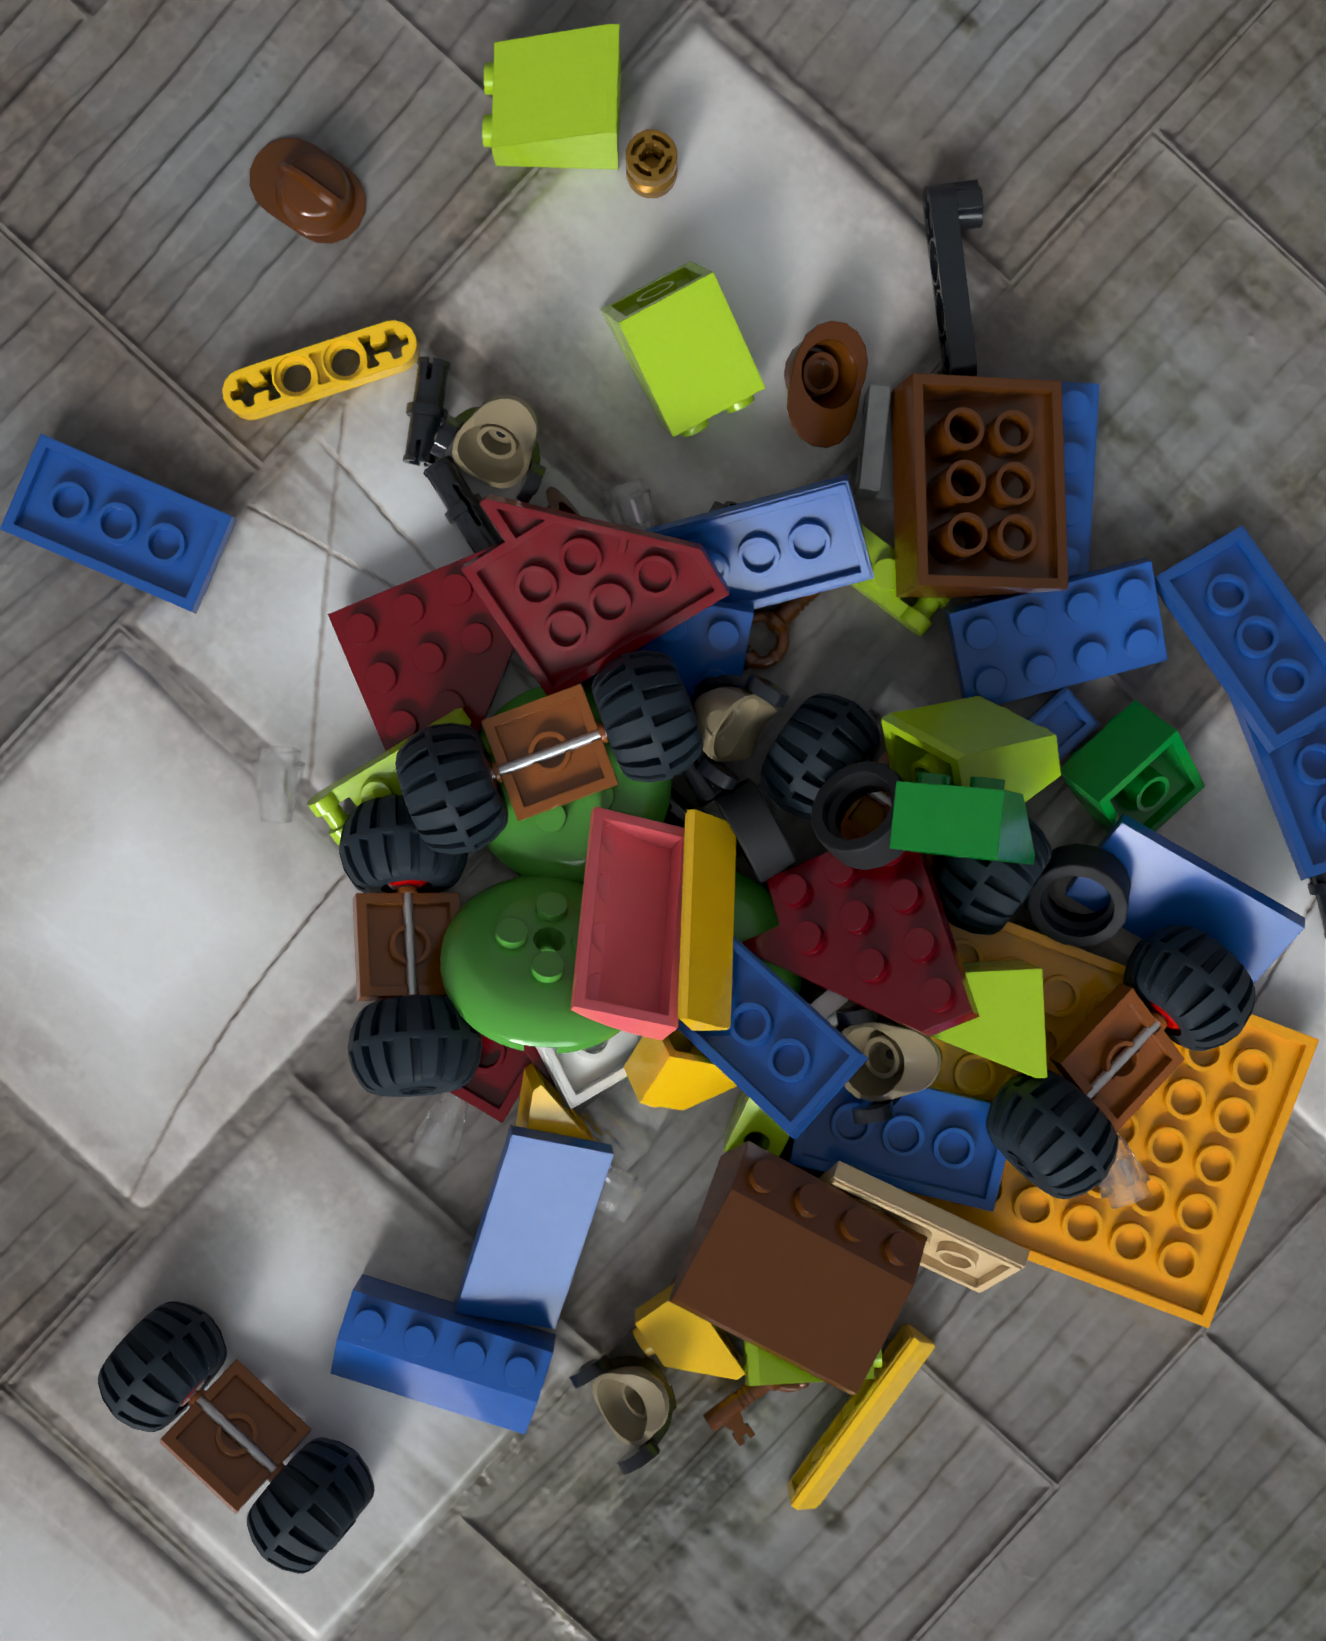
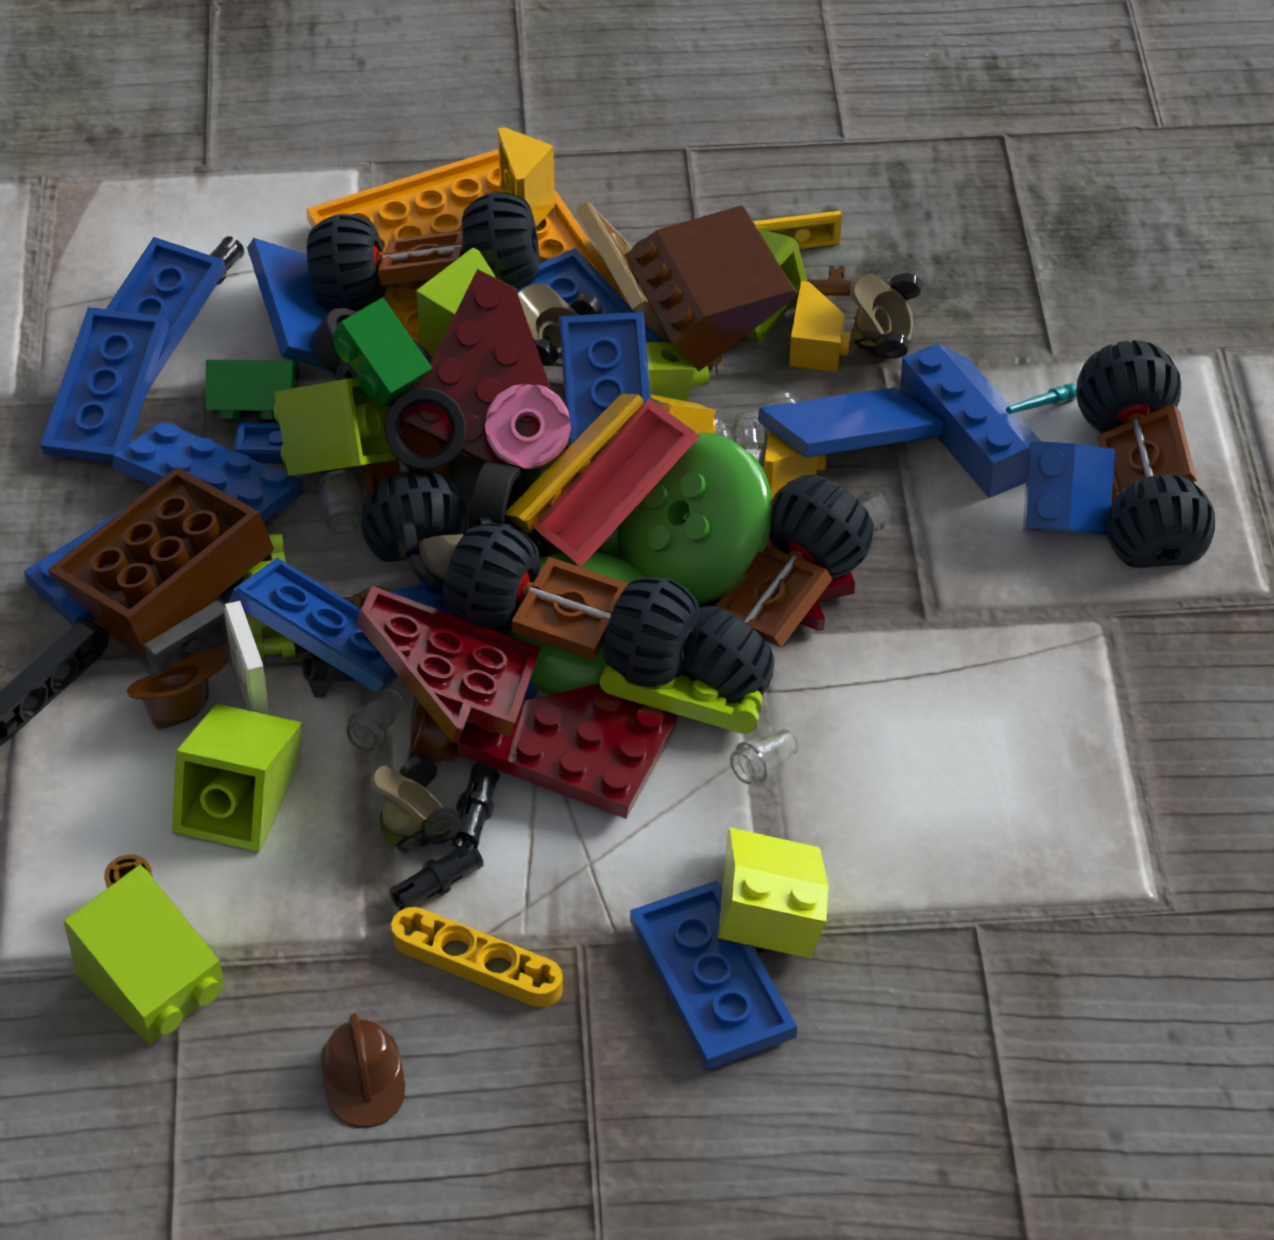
camera: 135 degrees left, 40 degrees down
none -> tile [223,601,270,715]
none -> bright pink tile [485,384,571,470]
none -> yellow slope [497,127,555,227]
none -> neon yellow slope [718,827,828,959]
none -> teal piece [1006,383,1077,414]
none -> blue slope [1023,441,1115,535]

